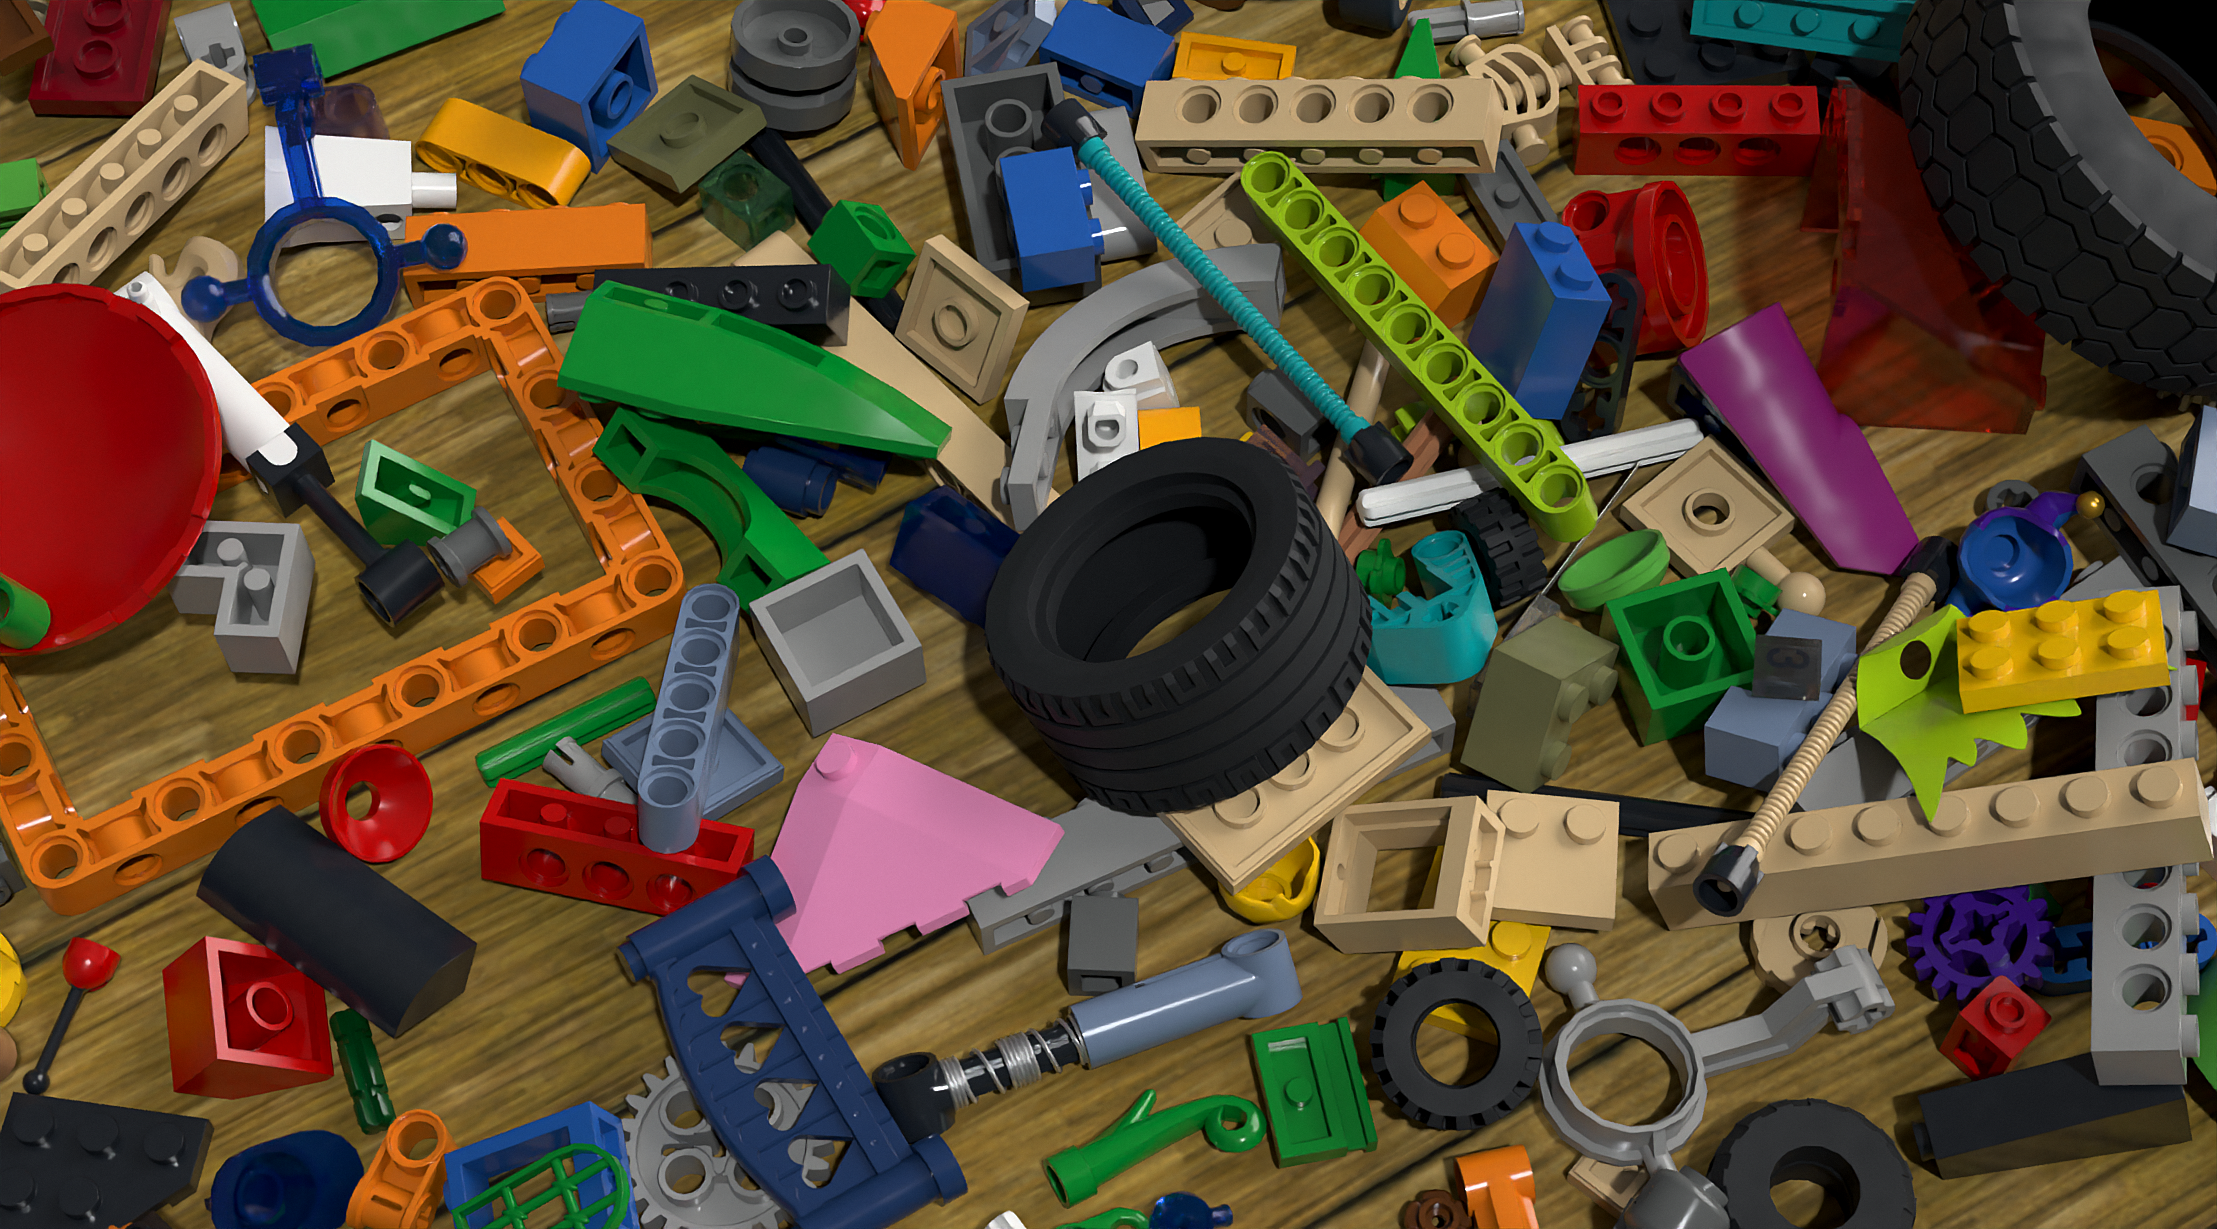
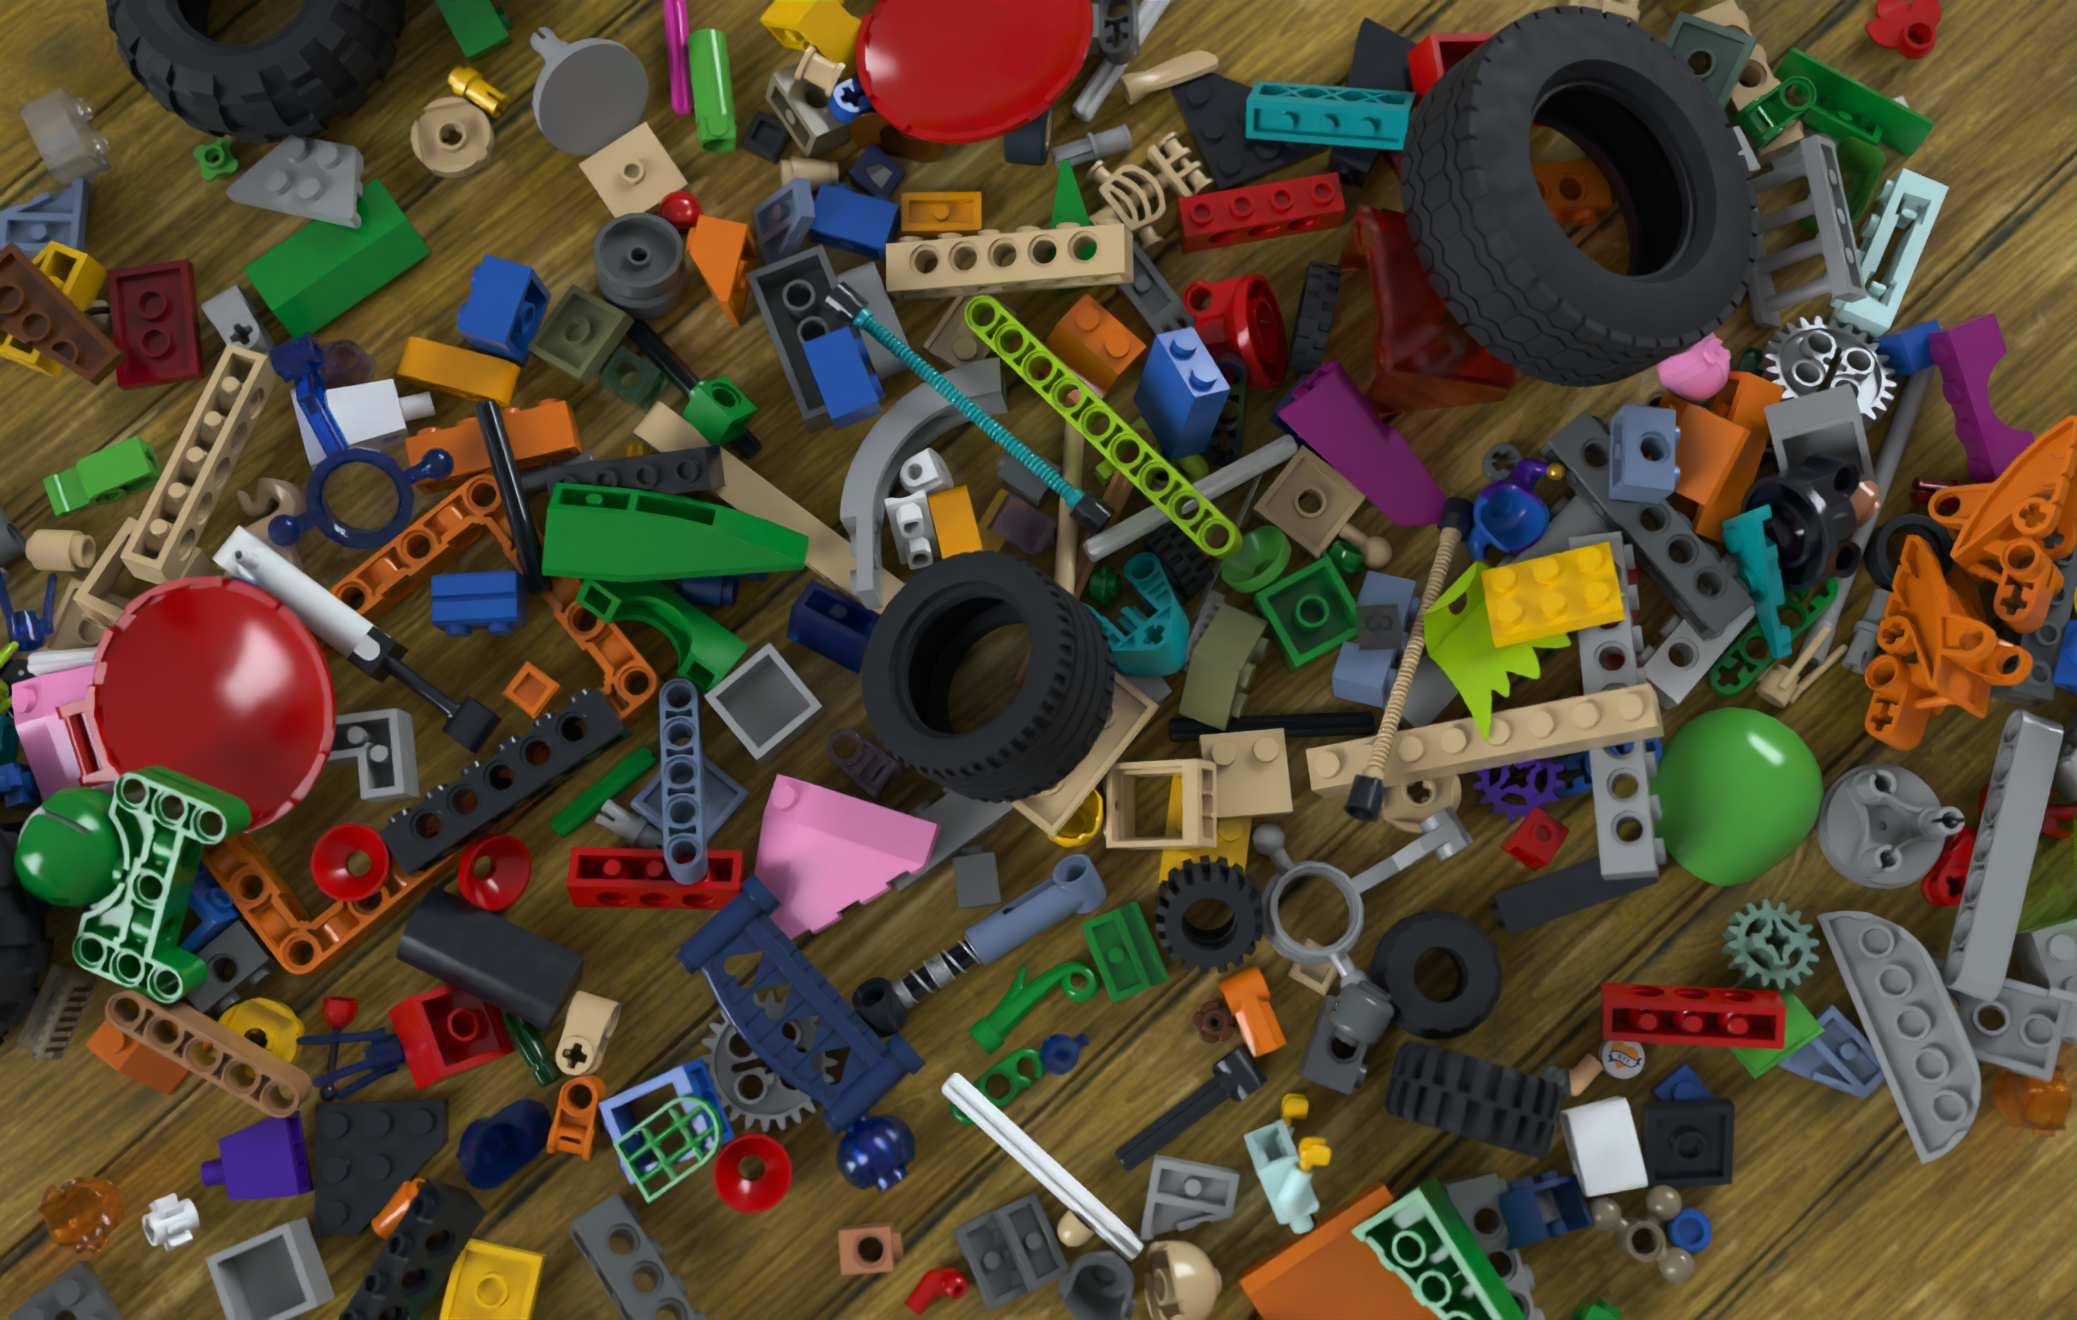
camera: 10 degrees left, 20 degrees up
green slope [354,439,477,547] -> none
dark grey bush [426,505,513,589] -> none
tan plate [894,234,1030,404] -> none
none -> clear blue plant [296,1027,407,1099]
none -> red piece [311,823,392,902]
none -> black brick [379,687,633,877]
none -> blue brick [431,570,527,638]
none -> black axle [475,399,553,596]
none -> tan piece [555,991,621,1076]
none -> clear purple piece [826,728,906,802]
none -> black tyre [1287,260,1341,373]

